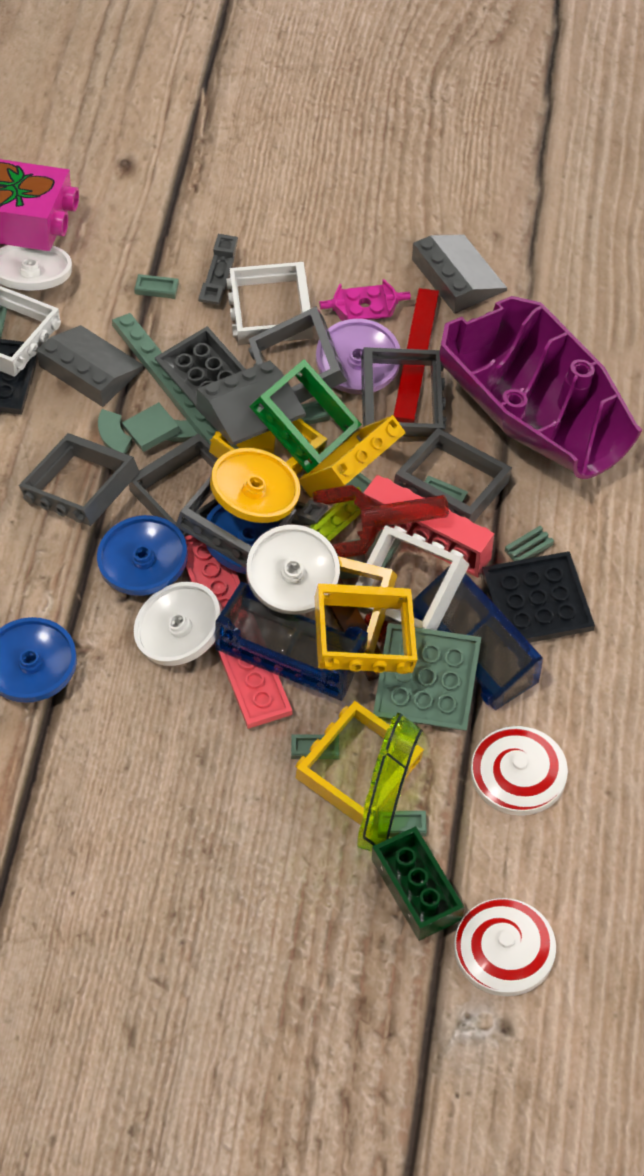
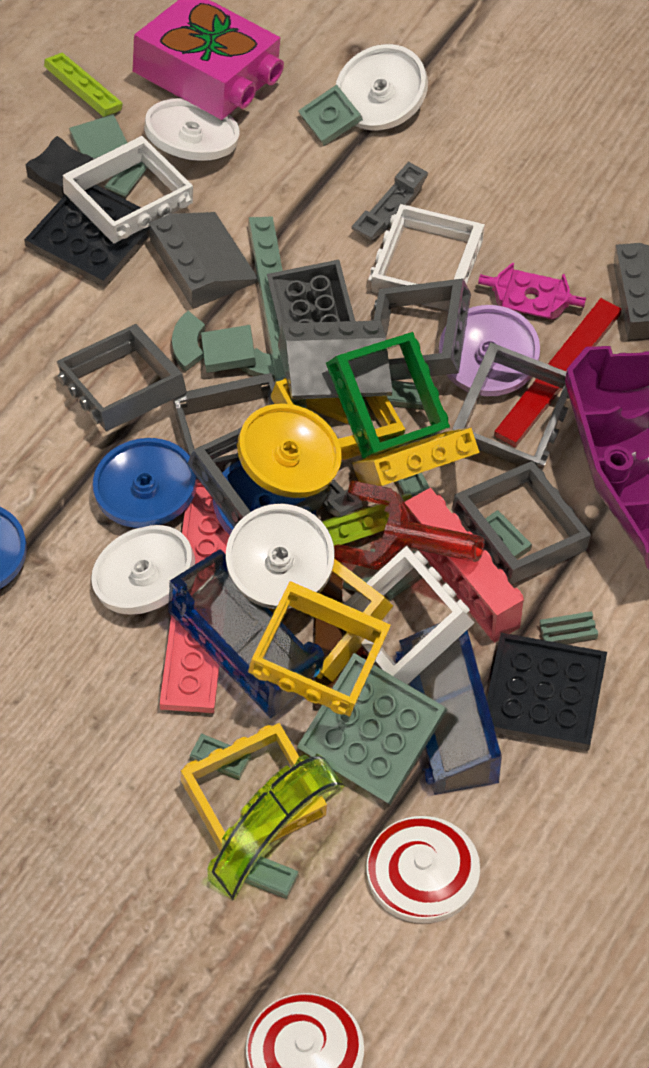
camera: 25 degrees right, 0 degrees up
sand green tile [134,274,179,299] -> none
dark green brick [372,826,465,941] -> none
none -> sand green tile [298,84,363,146]
none -> white dish [336,44,428,130]

